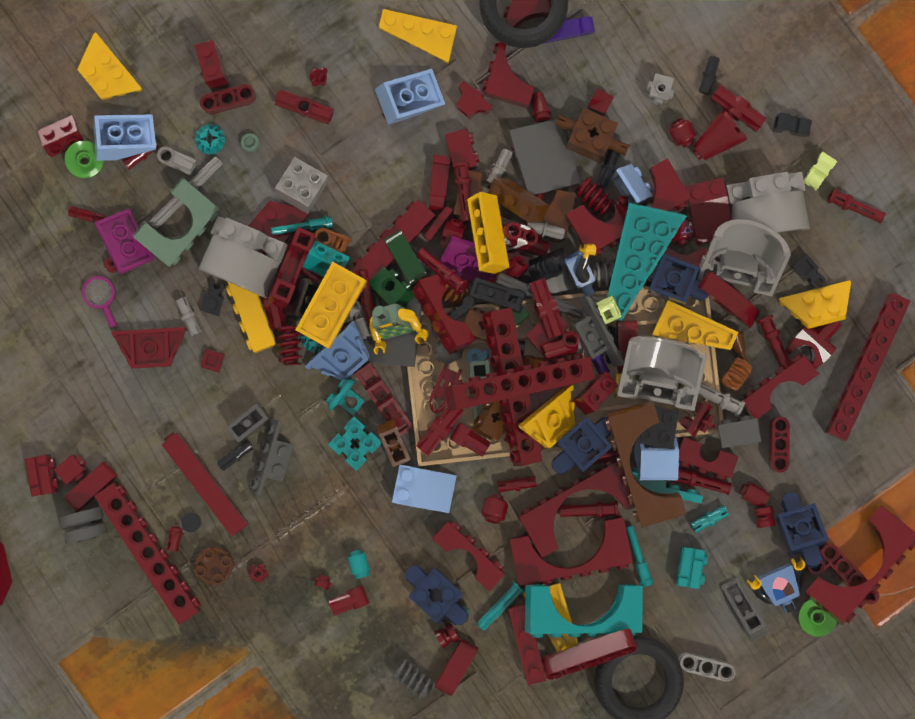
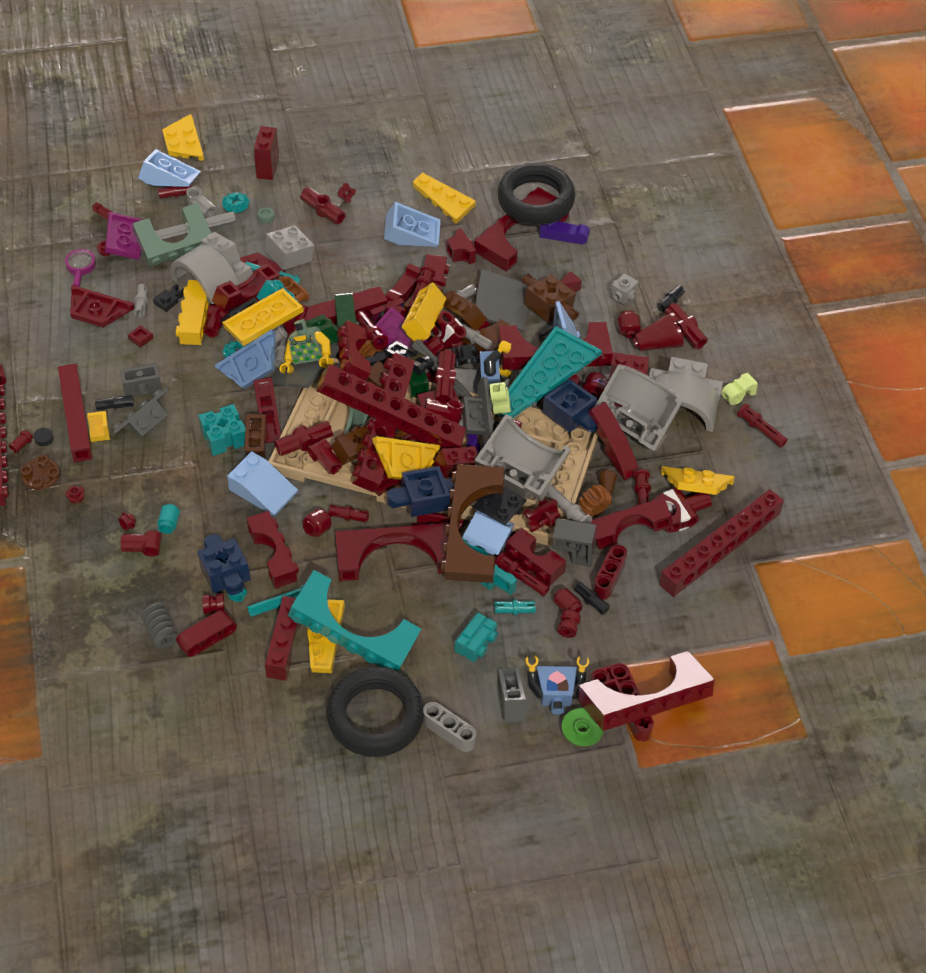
camera: 15 degrees right, 35 degrees down
dark red bracket [38,115,84,157] -> none
bright green dish [65,141,104,179] -> none
dark red beam [200,84,256,115] -> none
dark red piece [277,326,302,365] -> none
teal bracket [326,378,364,415] -> none
dark red piece [429,364,462,413] -> none
dark red arch [509,516,633,588] -> none
dark red cone [532,92,551,122] -> none
beam [542,629,637,680] -> none
dark red pin [560,501,618,518] -> none
dark red piece [573,177,614,219] -> none
teal pin [626,526,654,587] -> none
yellow wing [651,300,739,350] -> none
black leg [773,112,812,137] -> none
dark blue brick [776,492,829,568] -> none
black plate [791,254,826,289] -> none
none -> yellow panel [87,411,110,442]
none -> black axle [574,582,610,615]

